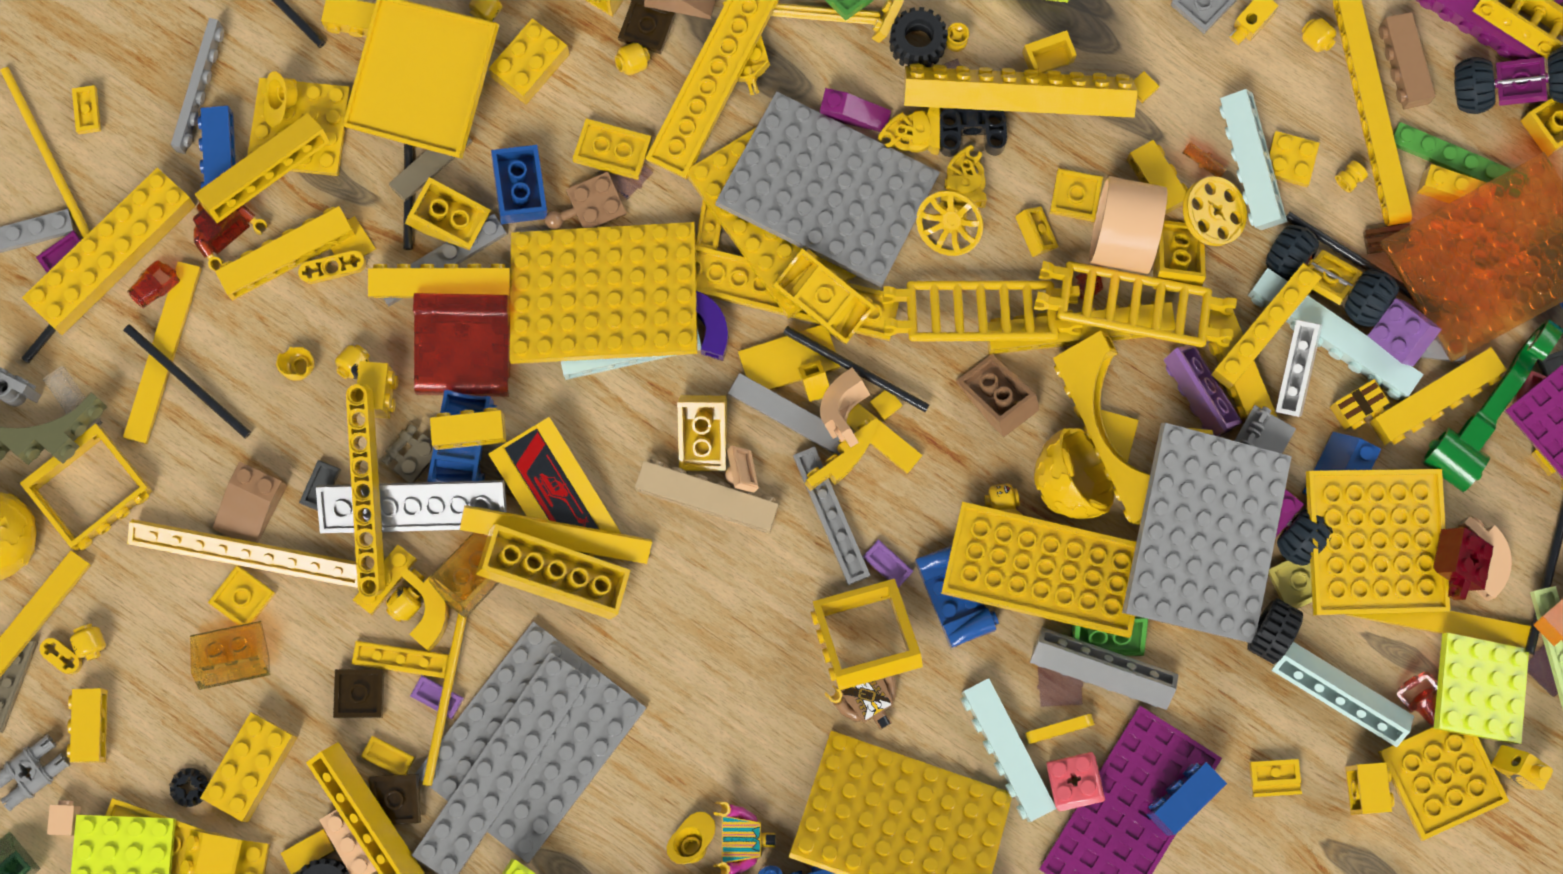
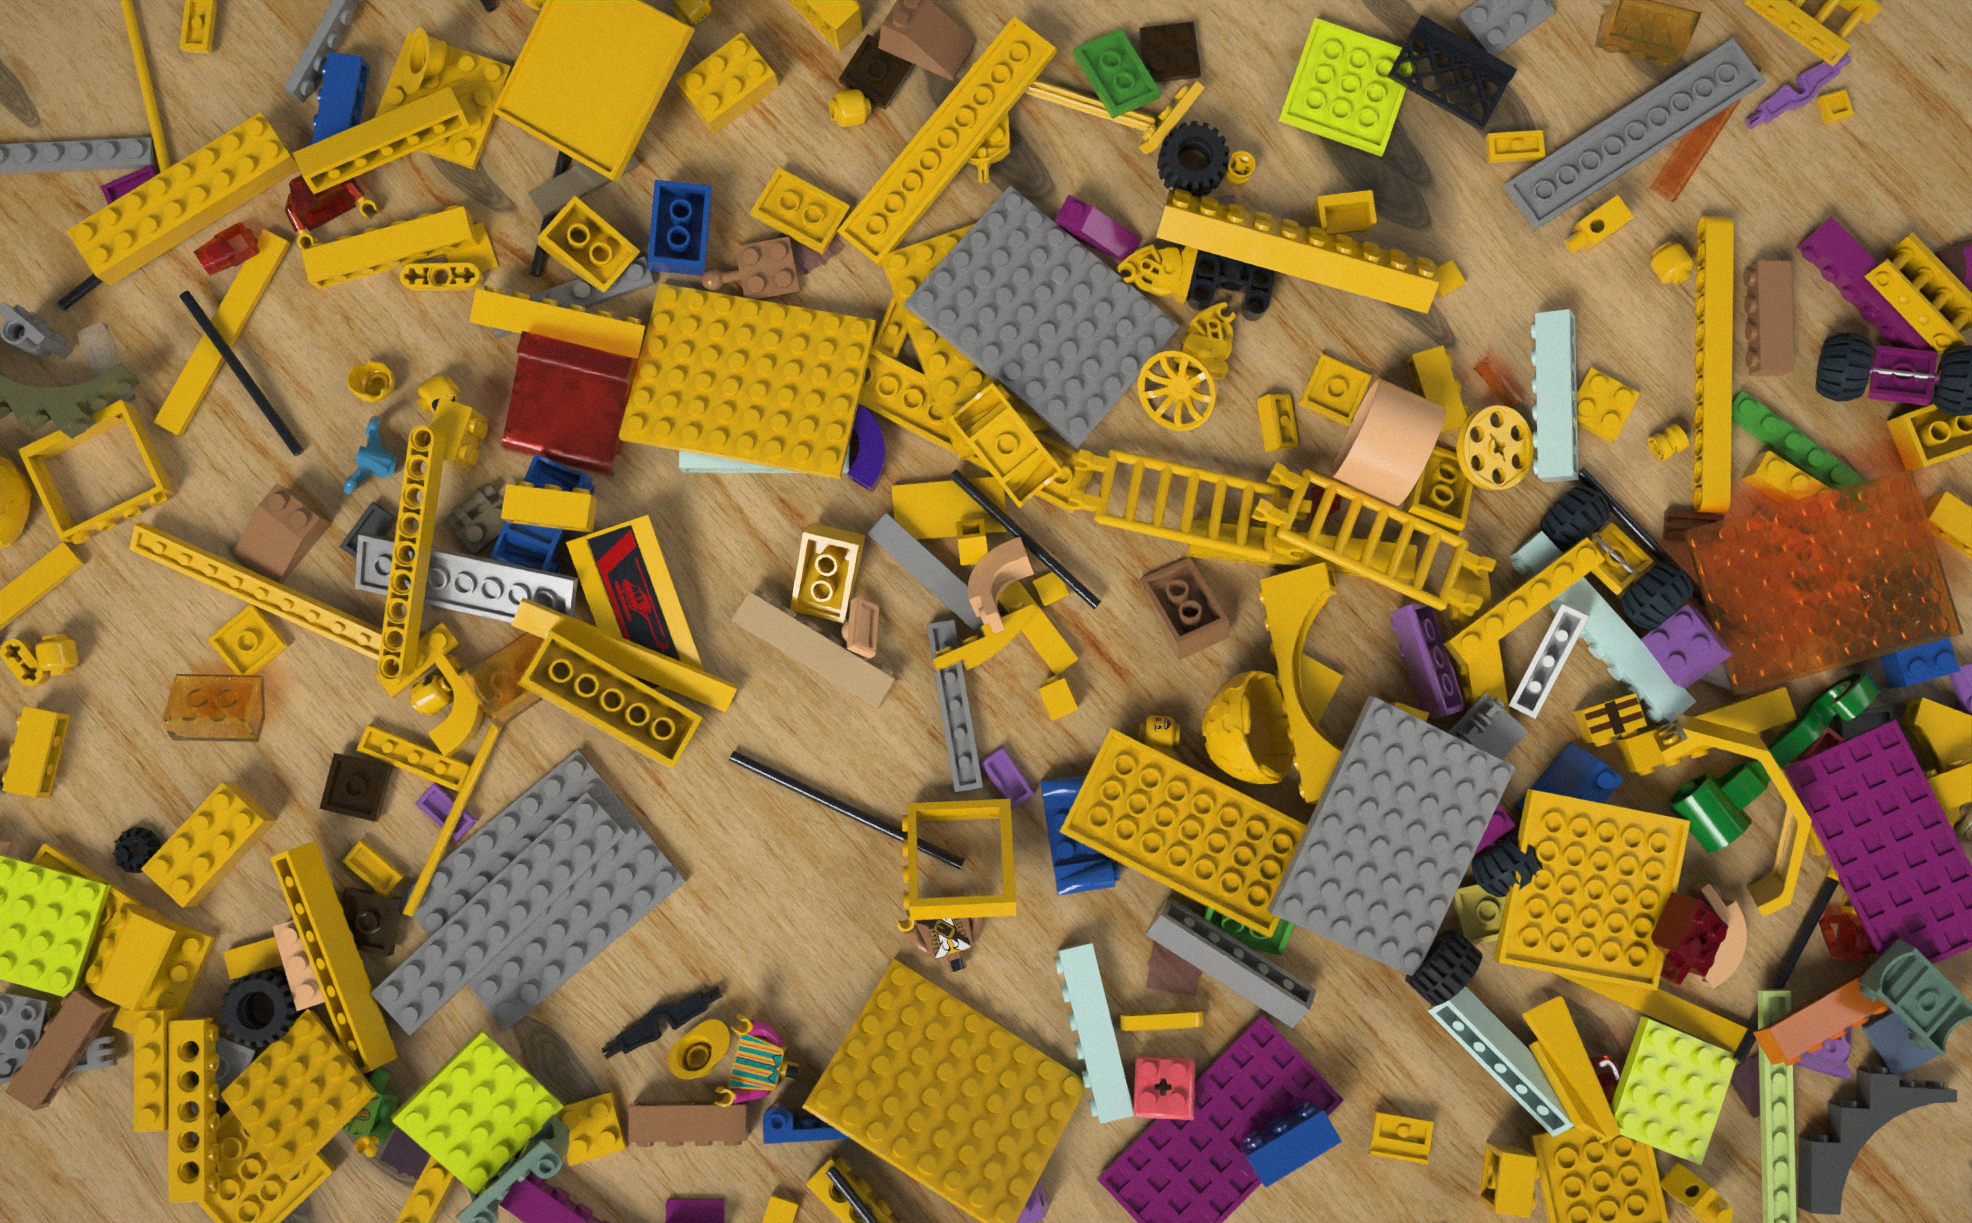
camera: 10 degrees right, 5 degrees up
none -> dark azure piece [343,416,399,495]
none -> black piece [602,986,723,1059]
none -> black piece [729,751,965,870]
none -> yellow brick [1037,676,1078,721]
none -> yellow wedge [1522,996,1620,1144]
none -> yellow panel [1653,712,1812,917]

